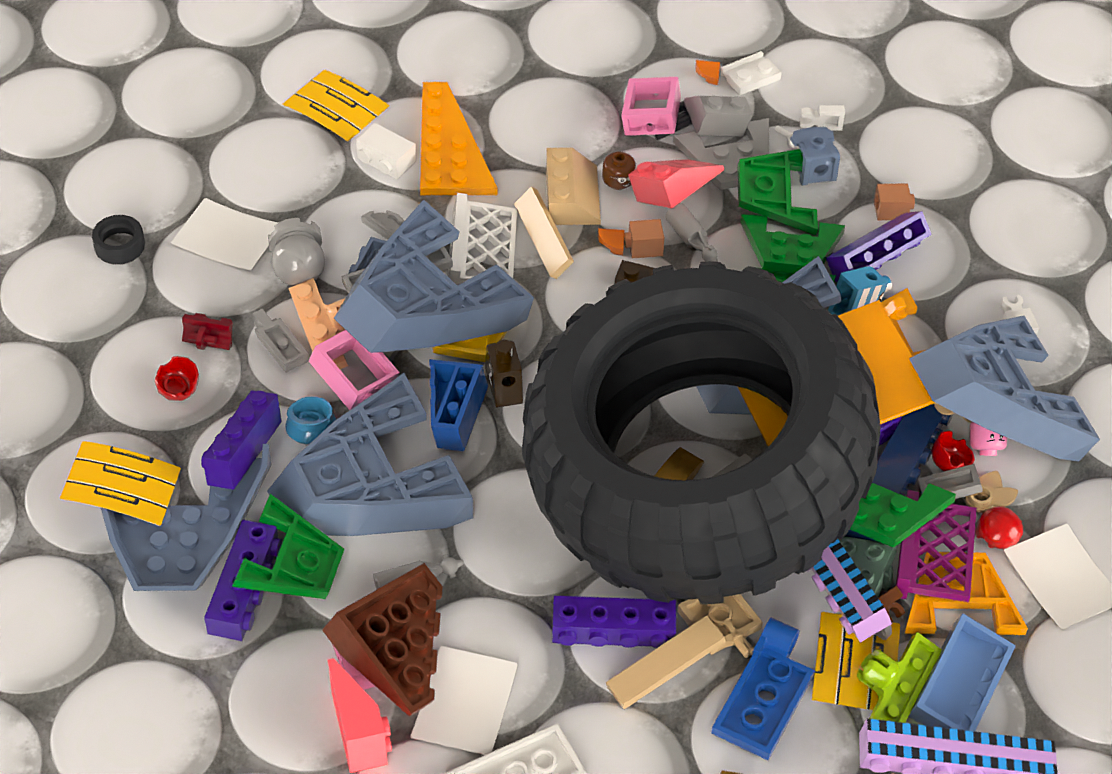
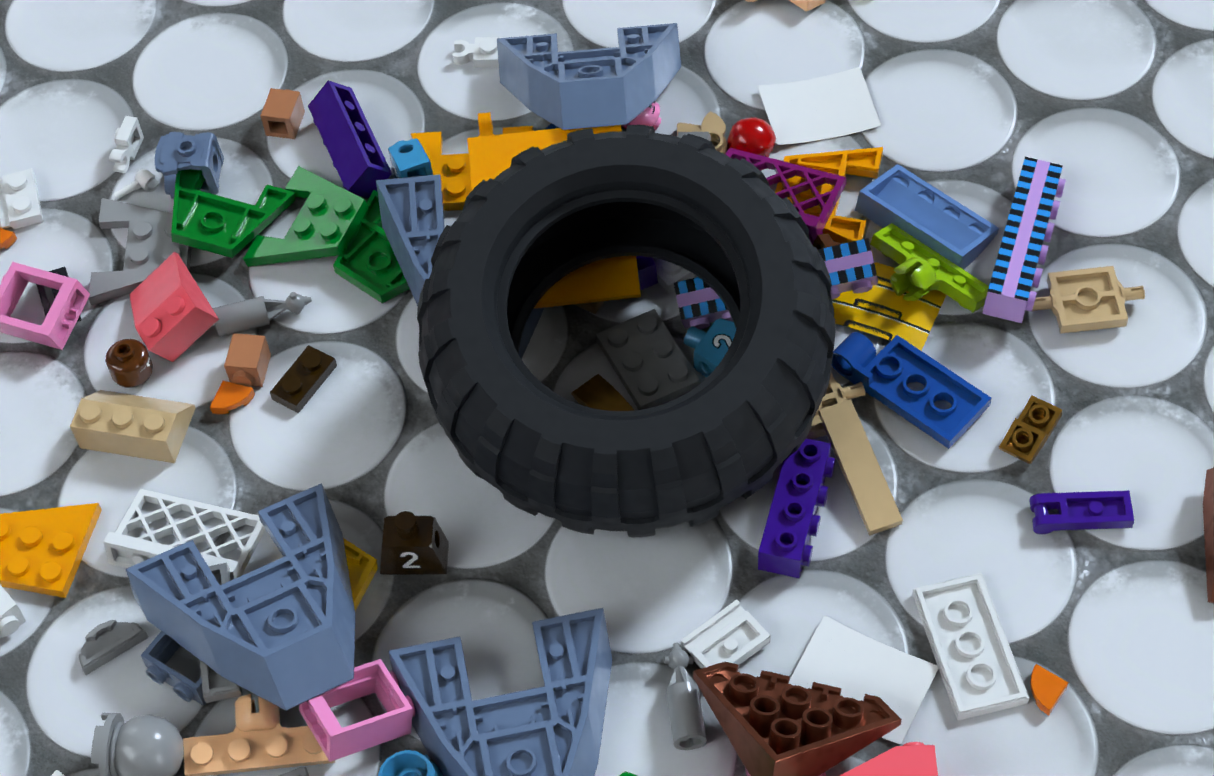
camera: 70 degrees left, 5 degrees up
blue wedge [429,359,488,451] -> none
tile [514,187,574,279] -> none
light grey slope [684,96,752,136] -> none
none -> white plate [681,600,771,669]

